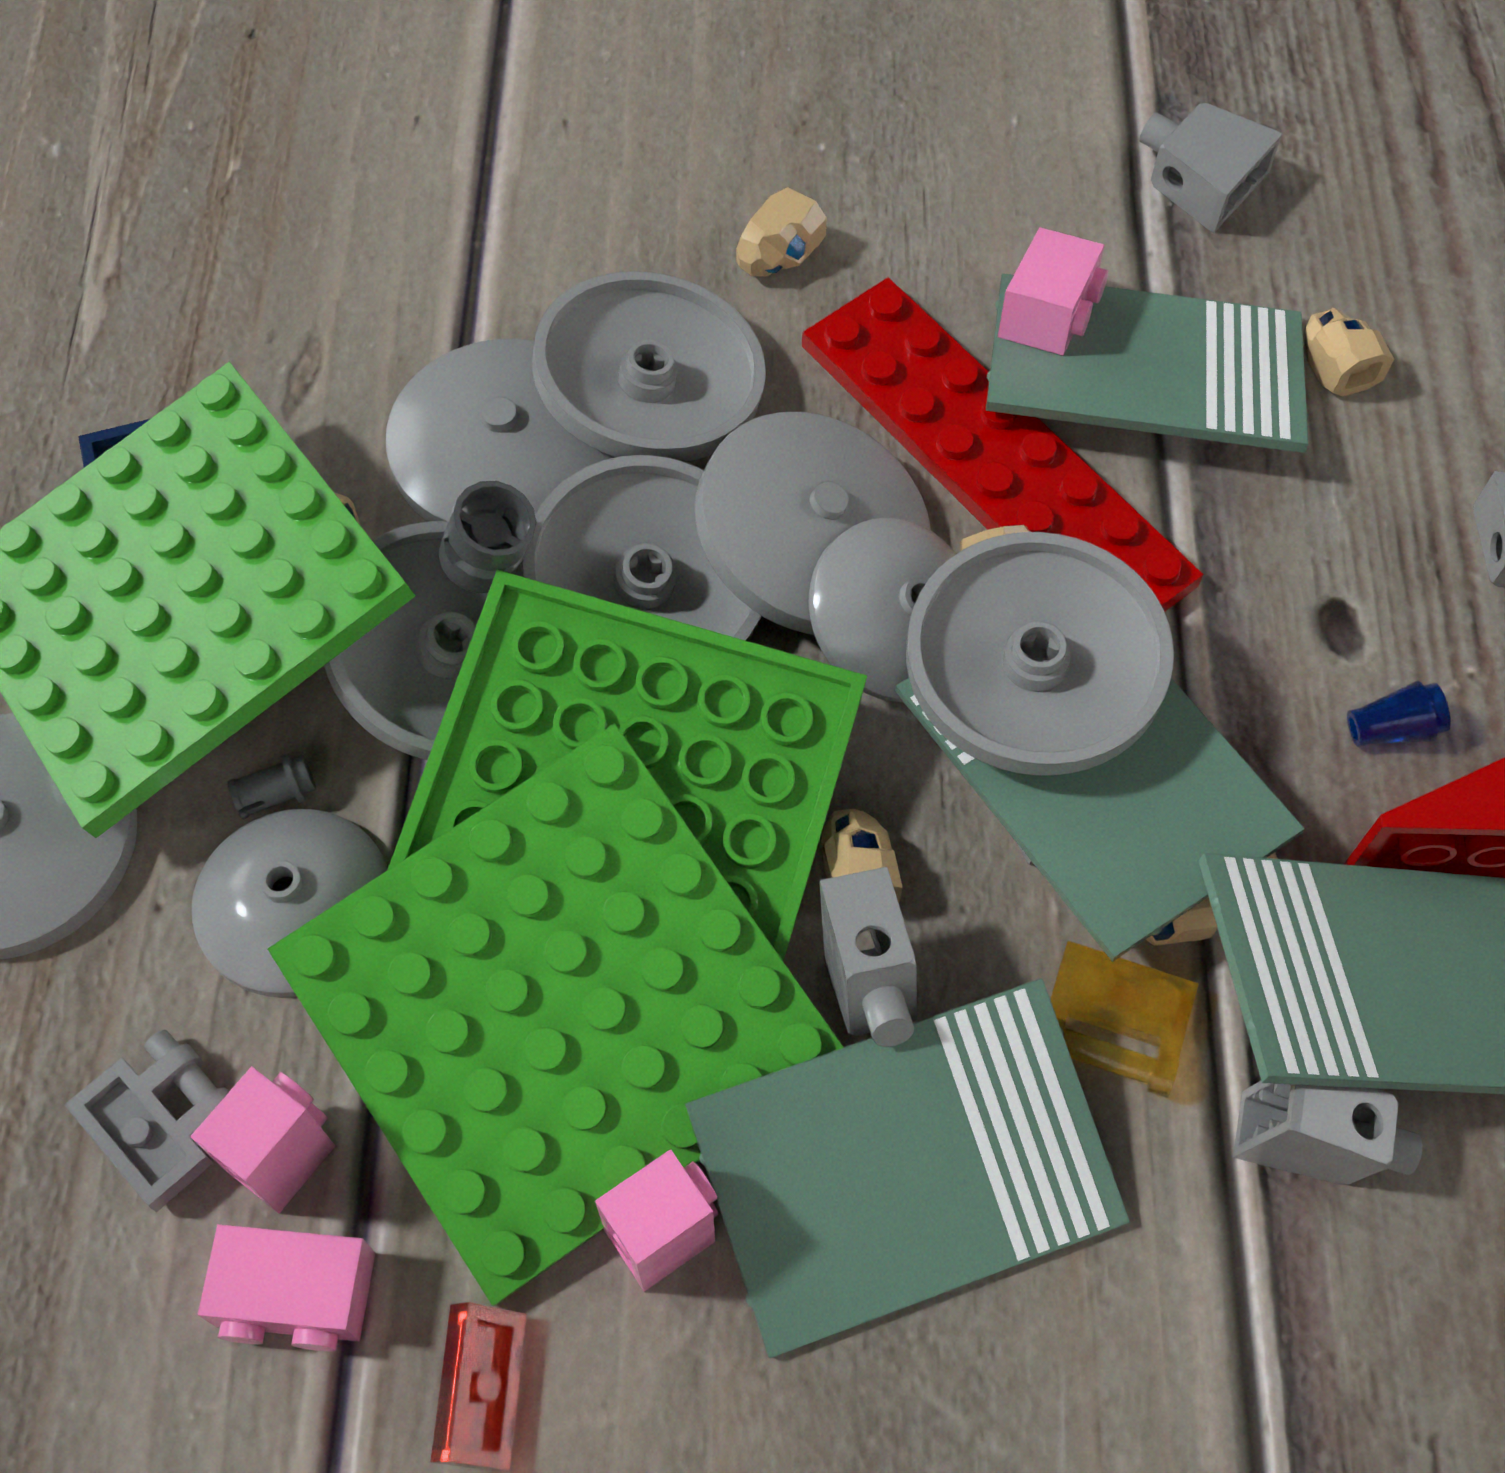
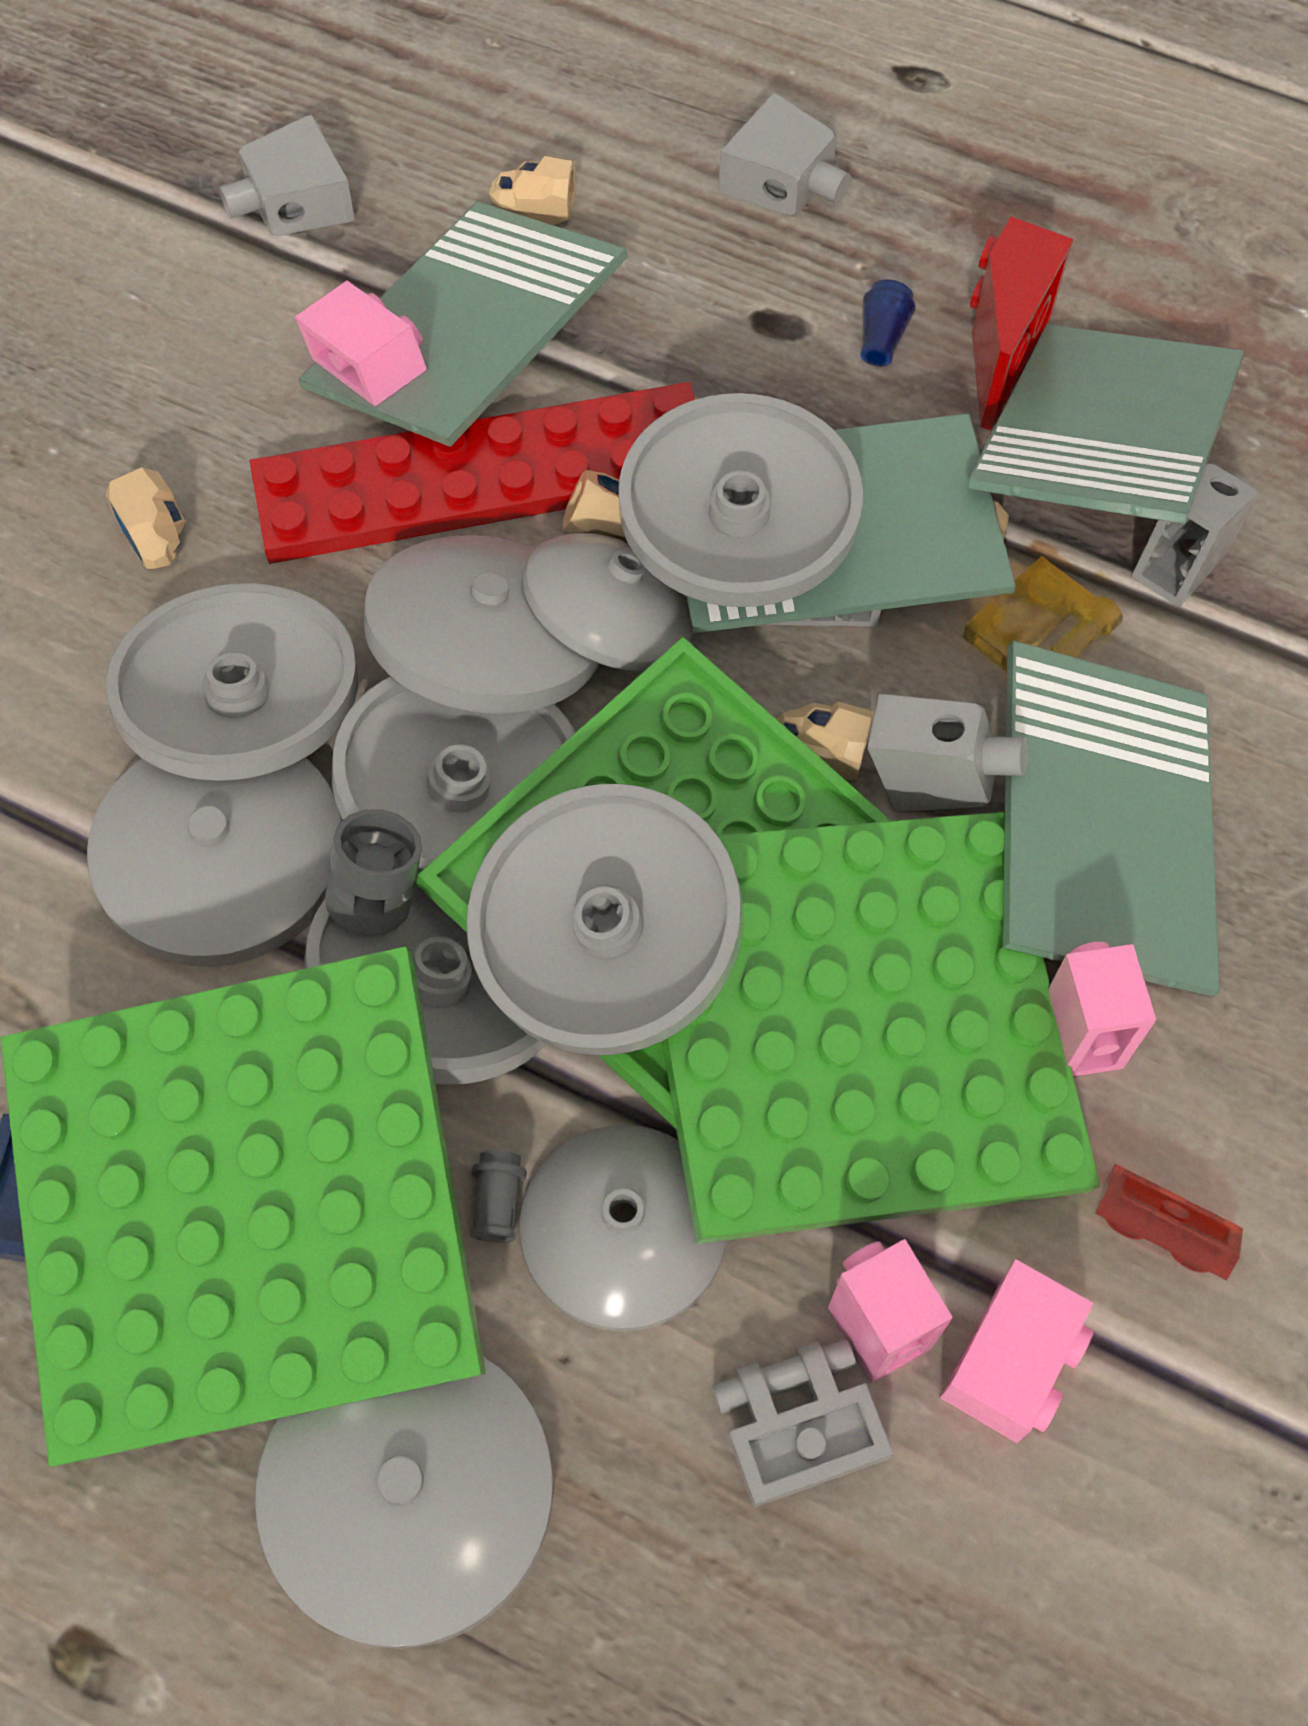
camera: 65 degrees left, 0 degrees up
none -> light grey dish [467,784,744,1055]

